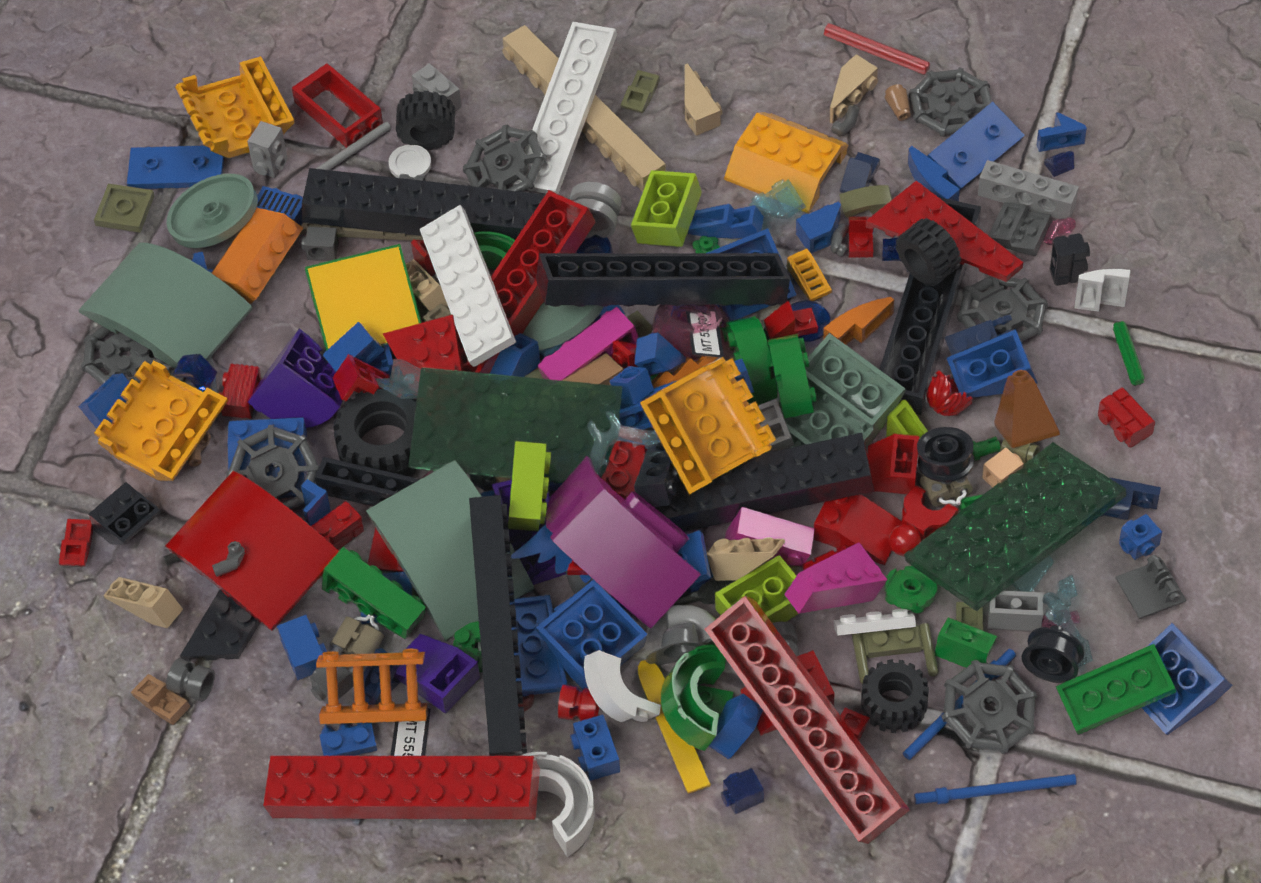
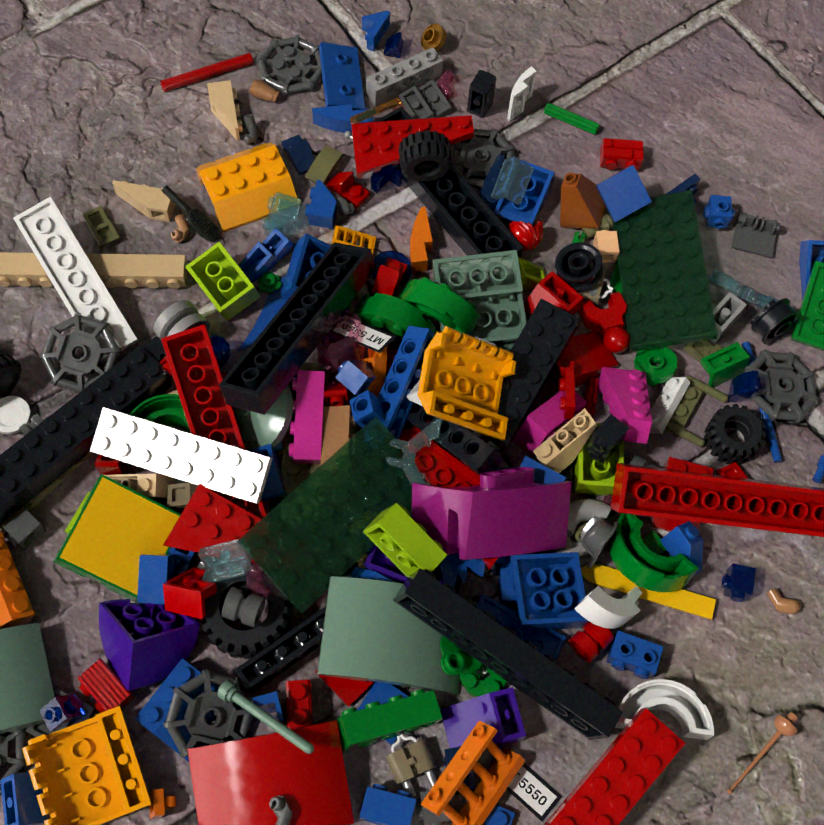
camera: 60 degrees left, 10 degrees up
none -> orange tile [148,788,176,819]
none -> pearl dark grey piece [161,185,220,242]
none -> medium nougat arm [170,214,190,242]
none -> sand green piece [217,680,314,754]
none -> dark grey wheel [222,587,266,628]
none -> clear pink arm [246,564,271,598]
none -> clear orange bar [350,97,401,124]
none -> pearl gold plate [421,24,447,52]
none -> green plate [440,636,481,676]
none -> clear light blue panel [491,157,534,205]
none -> red plate [557,360,576,419]
none -> black brick [586,414,629,464]
none -> blue tile [595,165,652,222]
none -> clear blue slope [728,370,761,403]
none -> medium nougat arm [766,588,801,614]

